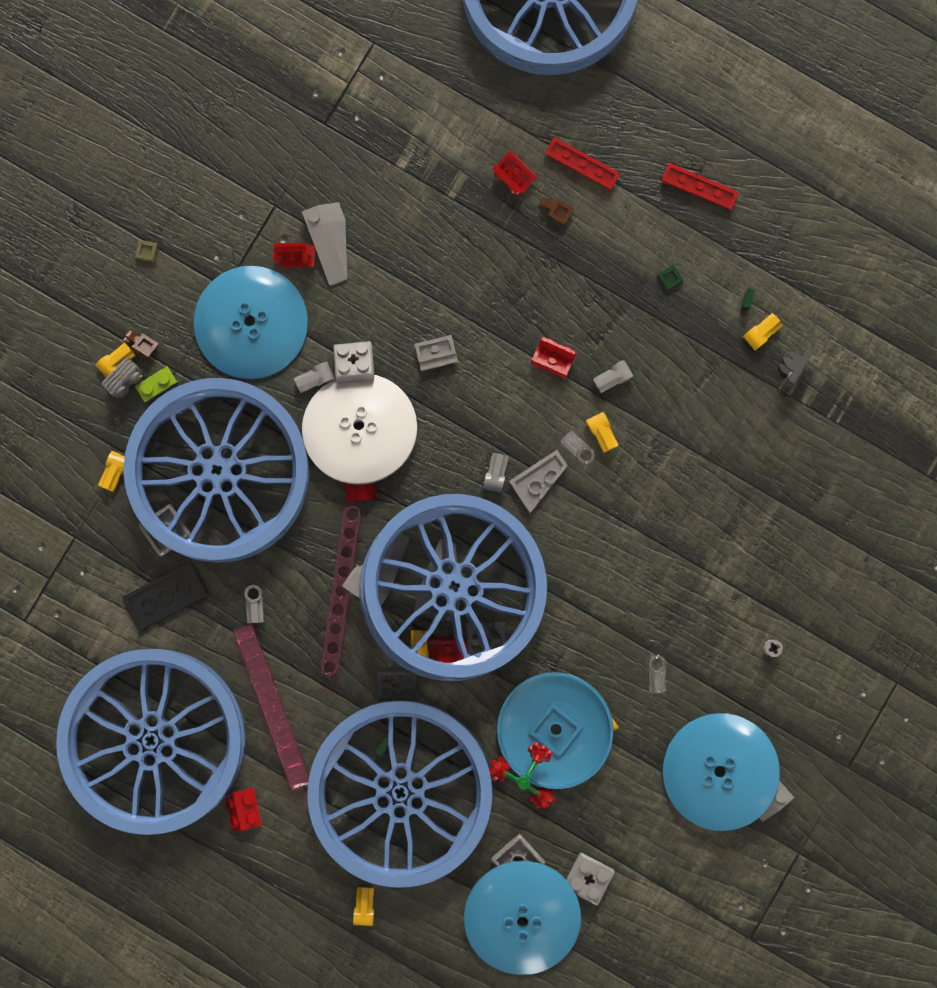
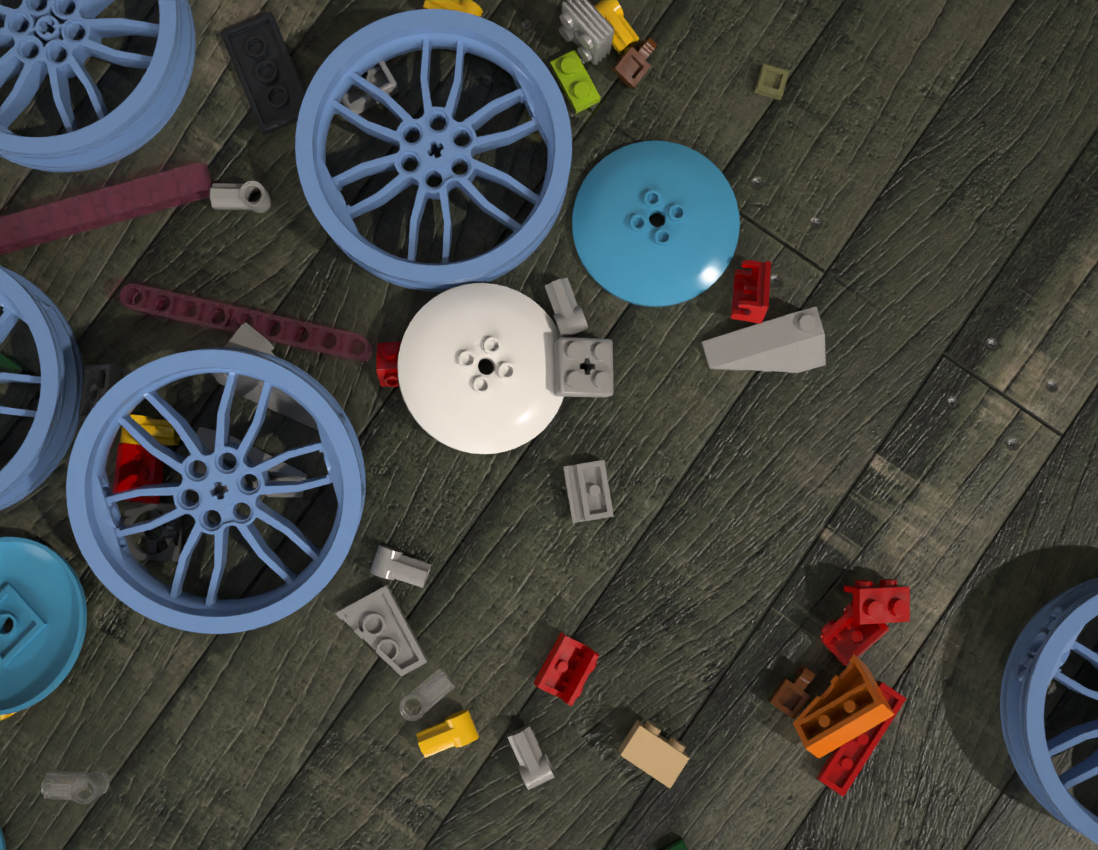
camera: 90 degrees right, 0 degrees up
none -> tan brick [619,719,689,788]
none -> orange wedge [793,654,895,758]
none -> red bracket [844,579,910,625]

